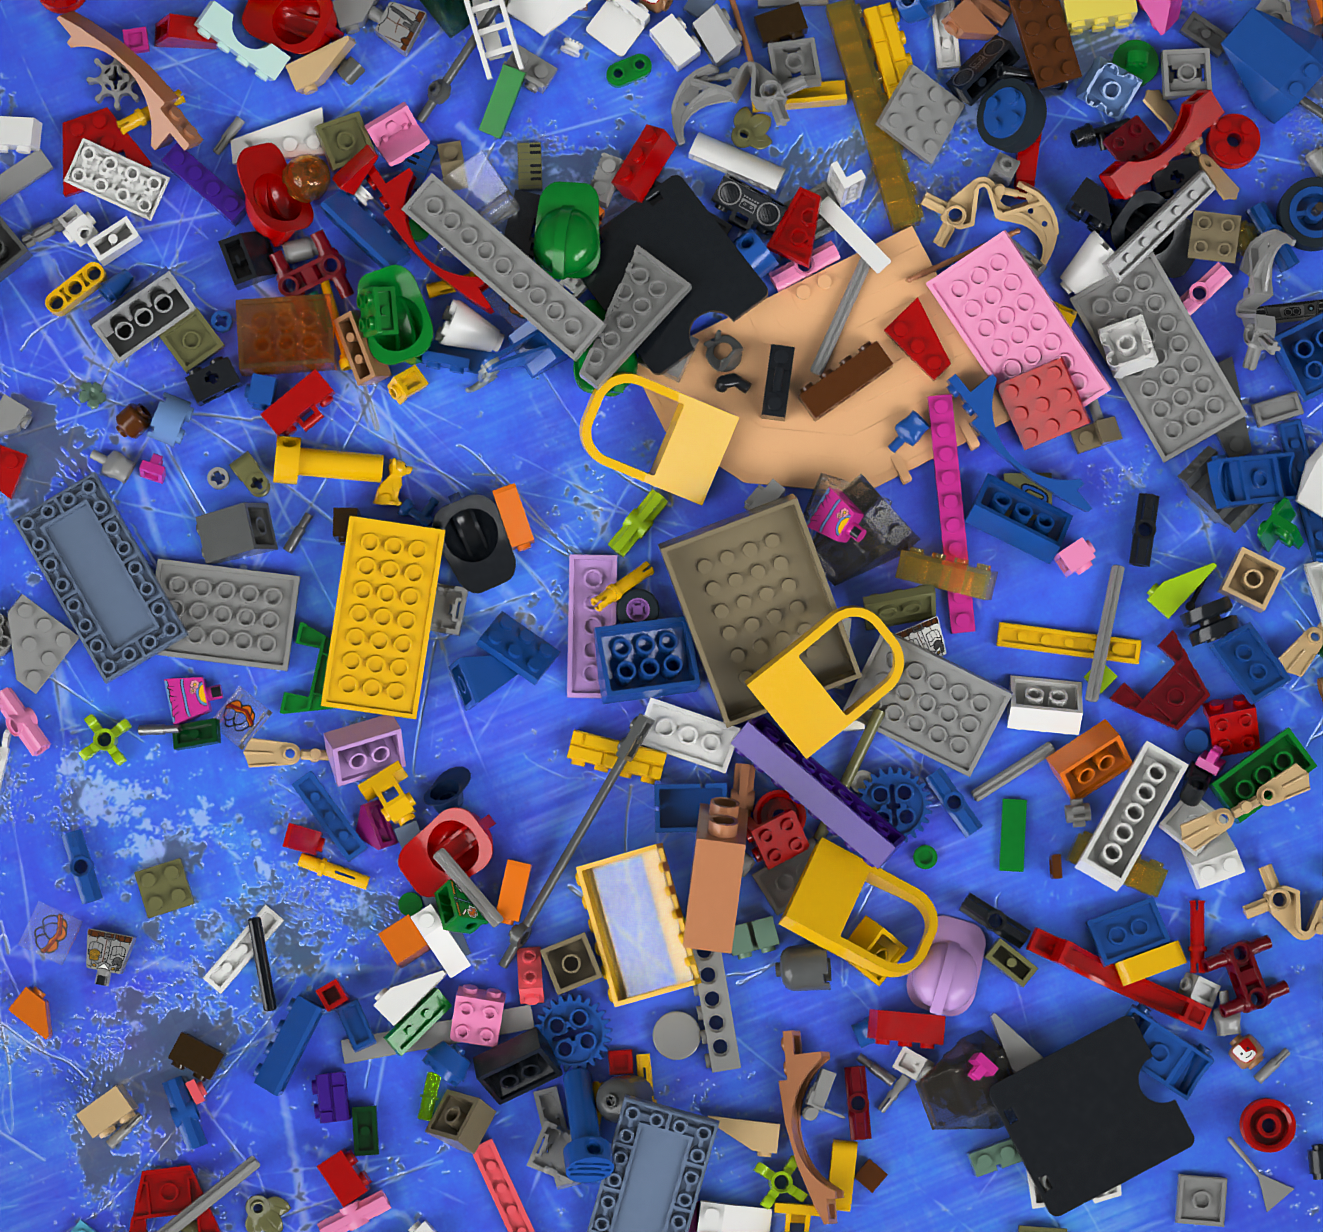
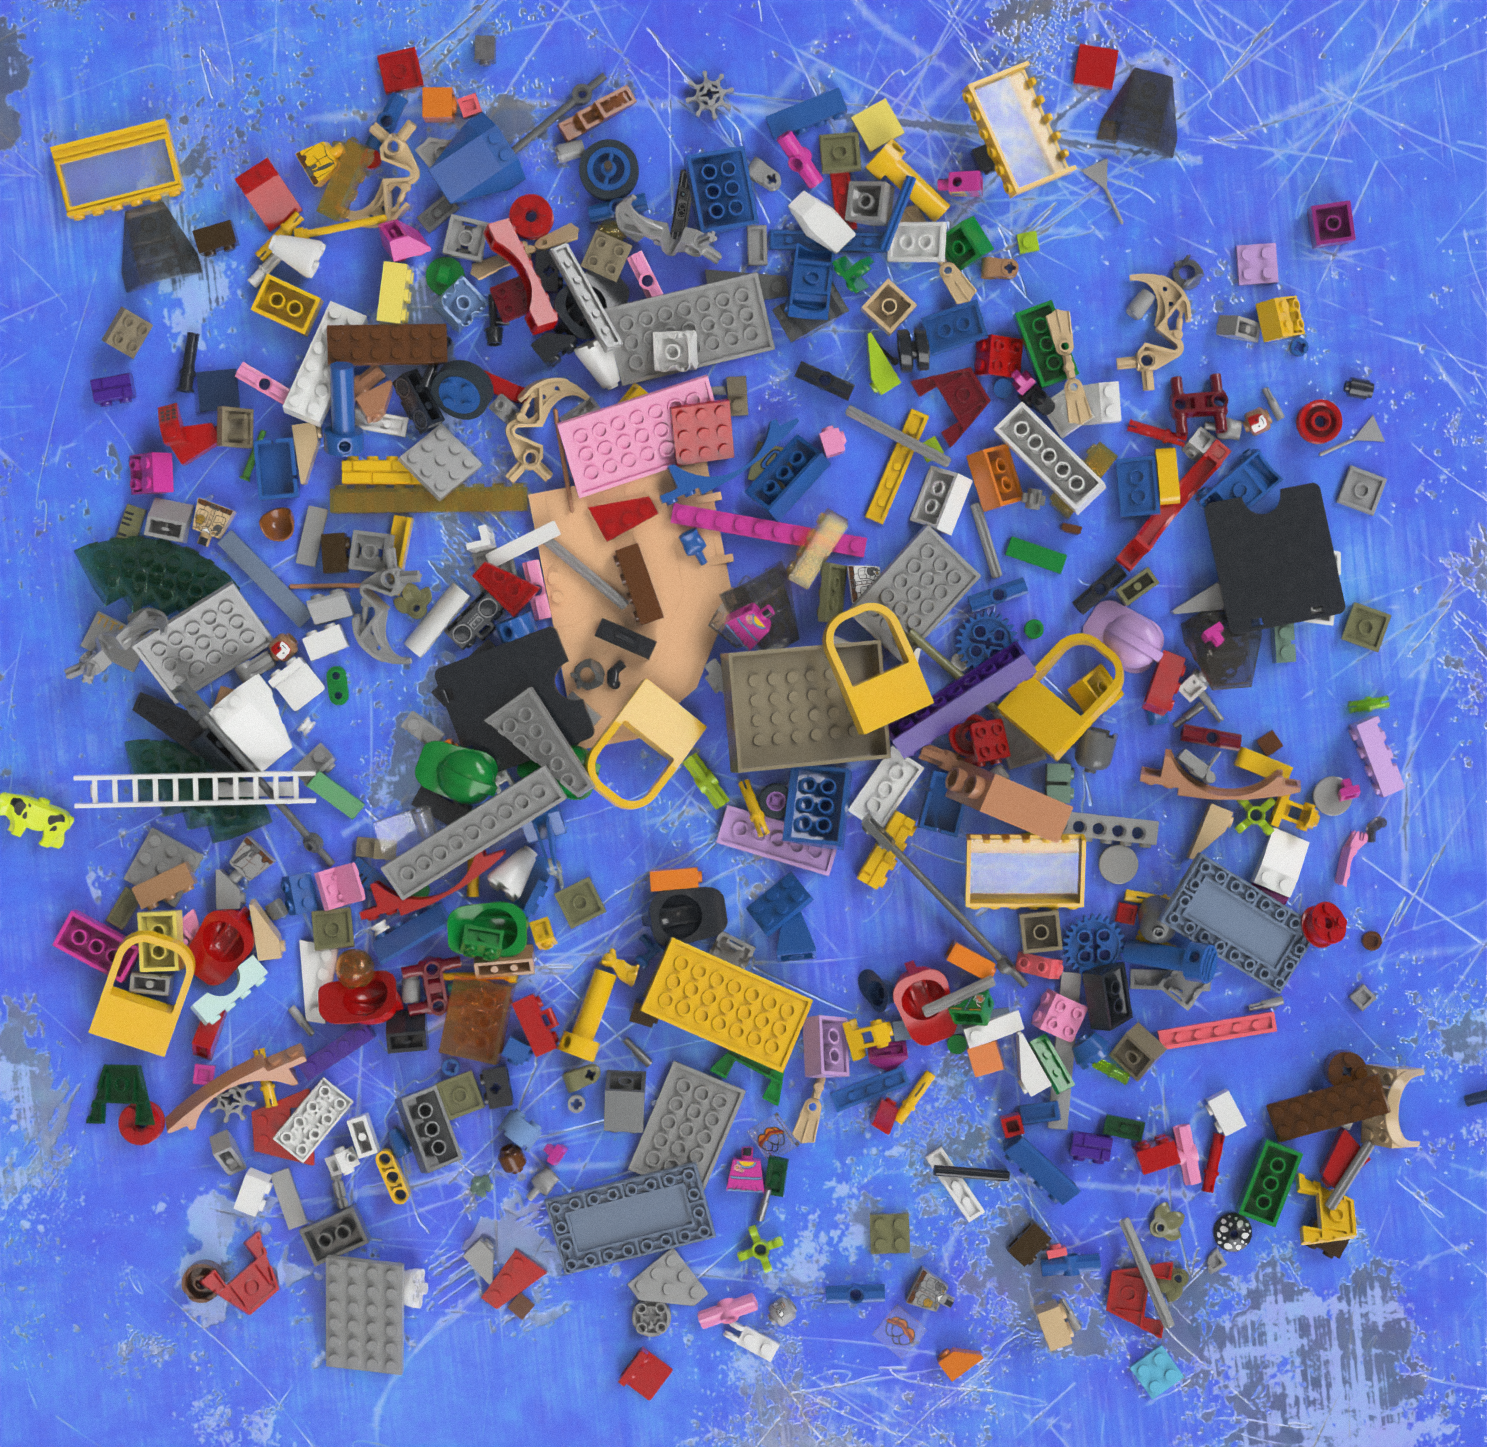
camera: 70 degrees left, 5 degrees up
red slope [332,144,379,195] -> none
olive tile [517,142,542,191] -> none
red brick [611,124,677,203] -> none
none -> light grey slope [209,1130,247,1176]
none -> blue bracket [281,872,318,916]
none -> olive plate [554,876,607,929]
none -> light grey head [767,1297,798,1327]

